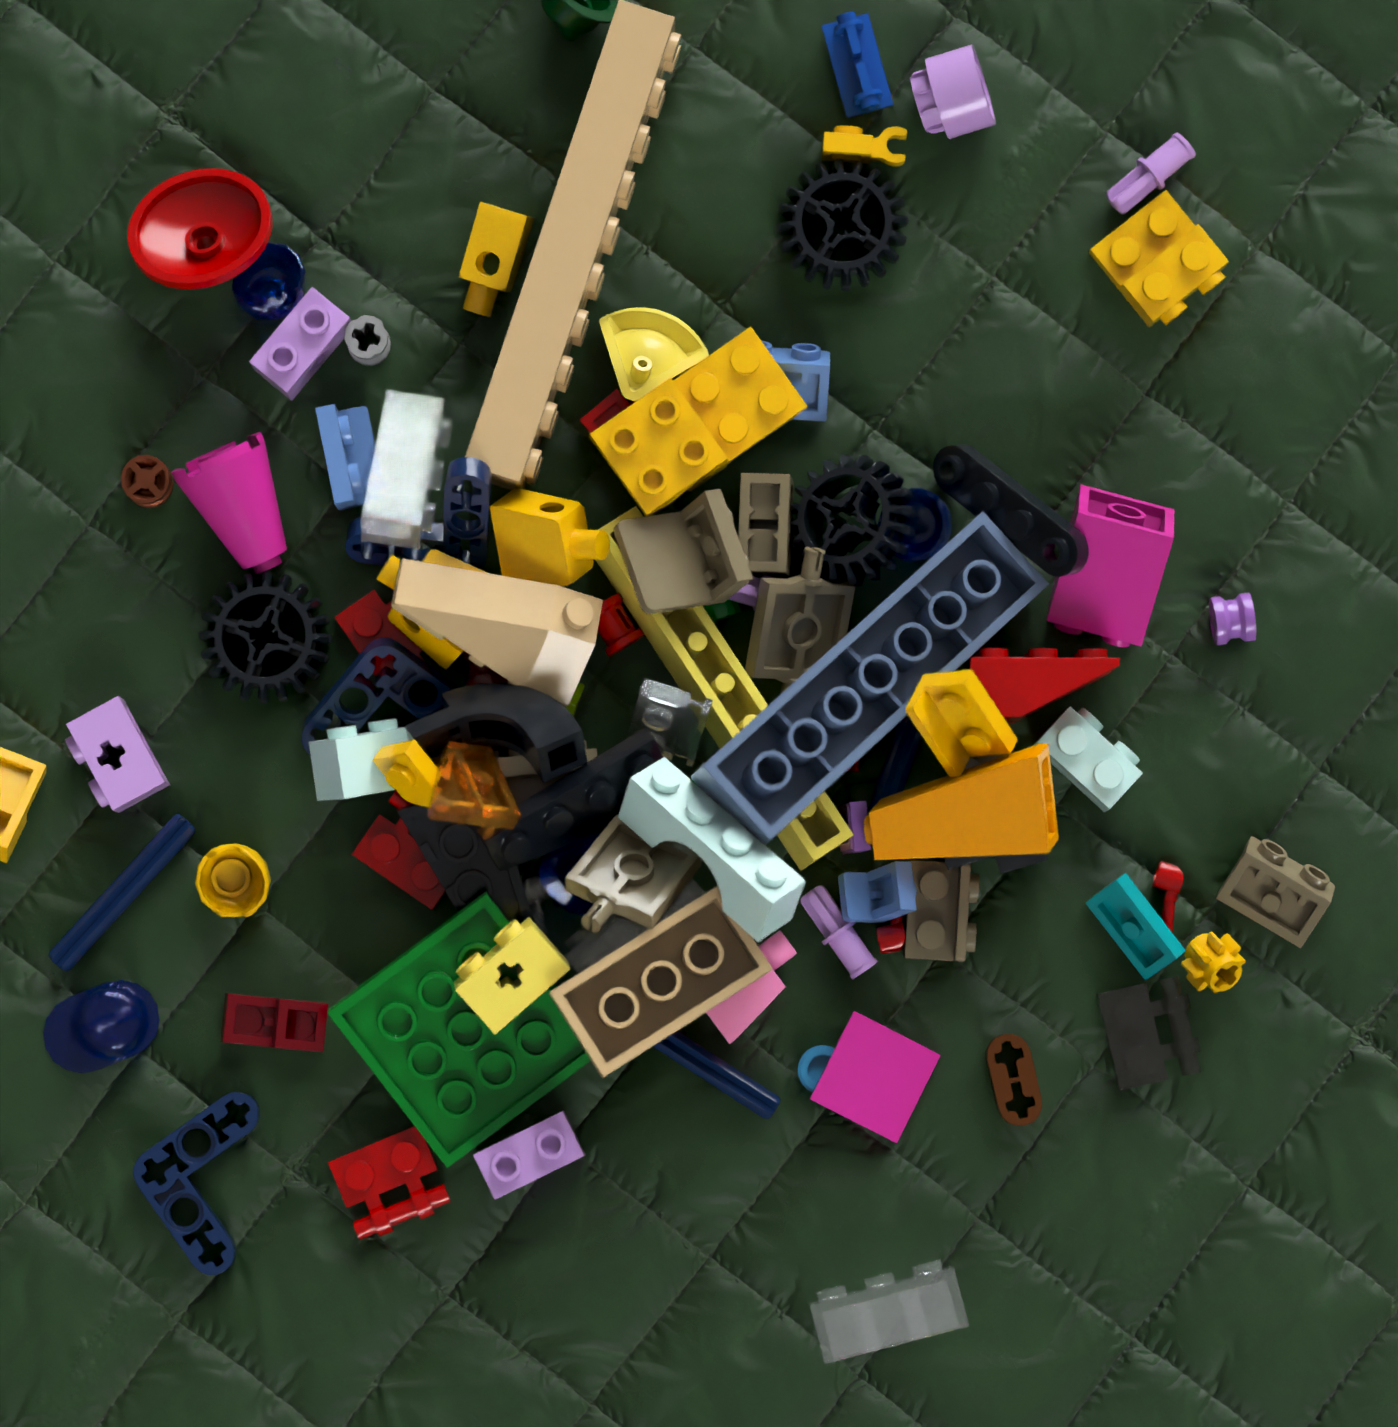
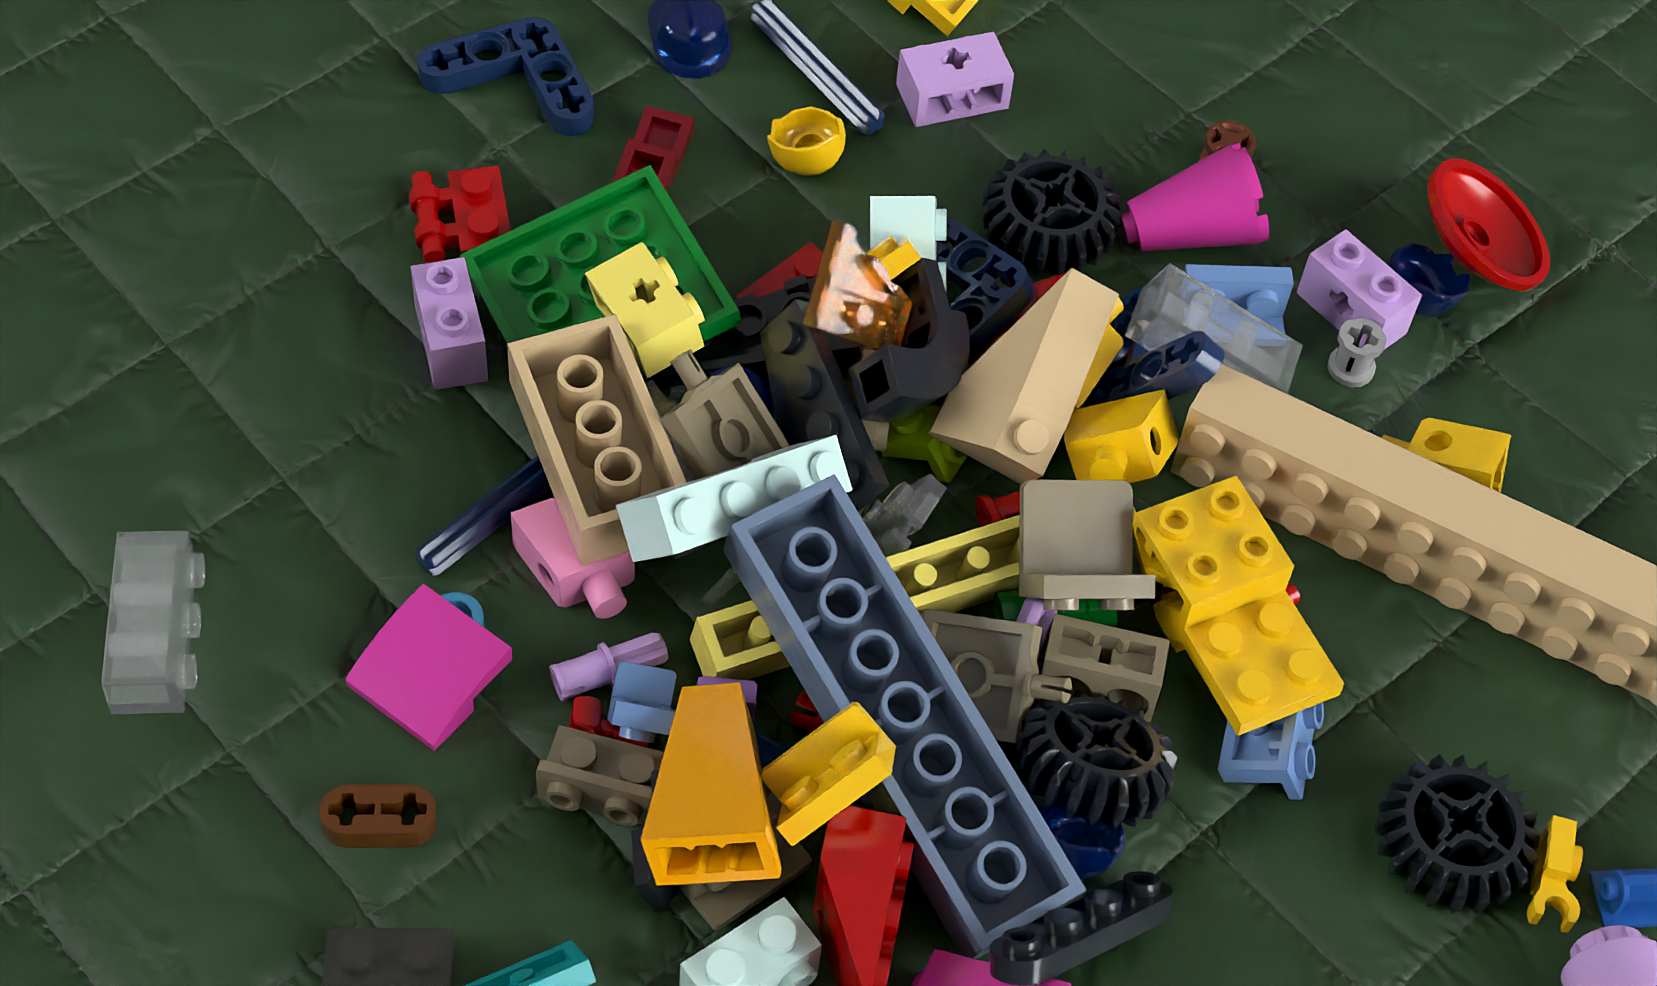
camera: 100 degrees right, 30 degrees down
light yellow hat [599,307,709,401] -> none

